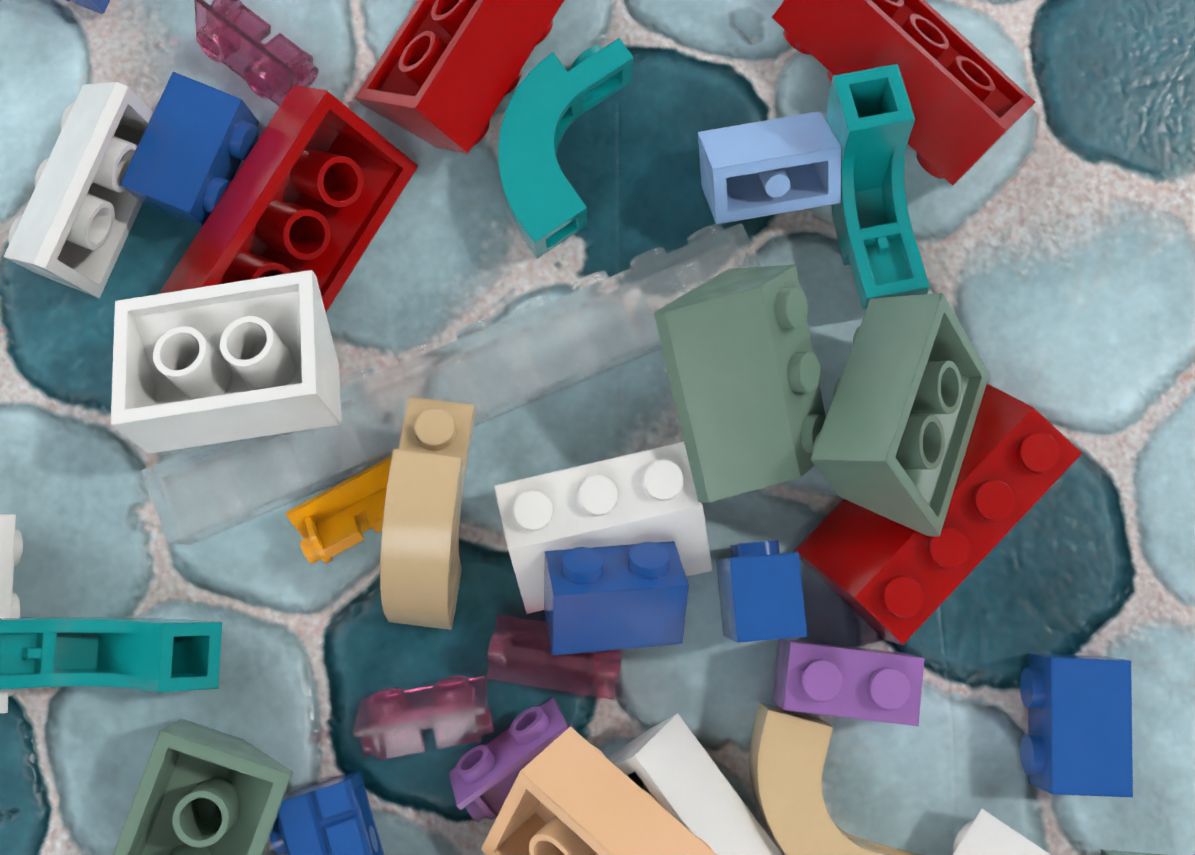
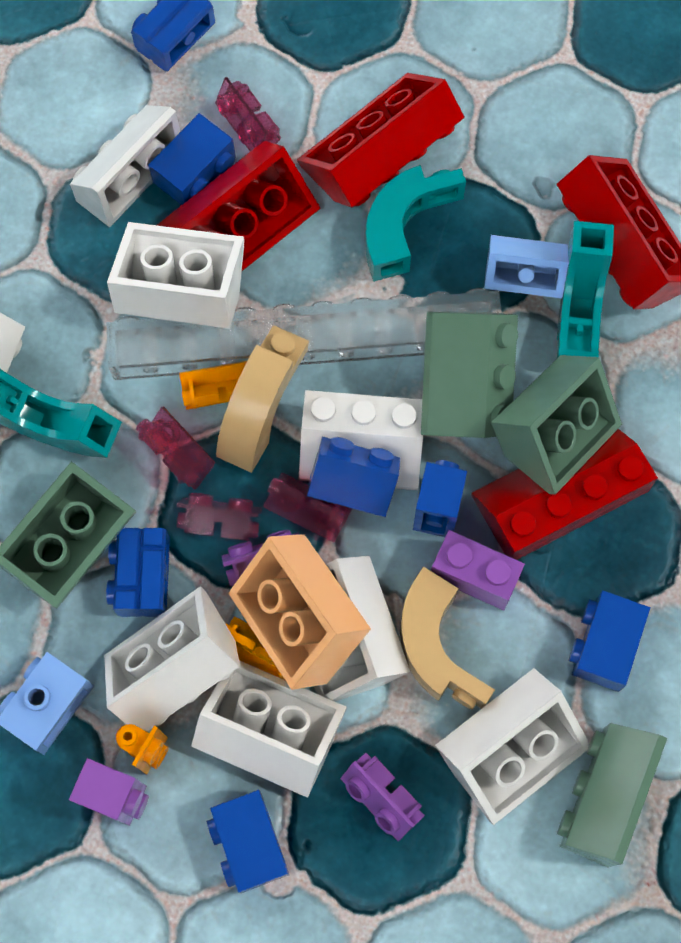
camera: 20 degrees right, 10 degrees down
none -> clear pink hinge [136,406,216,490]

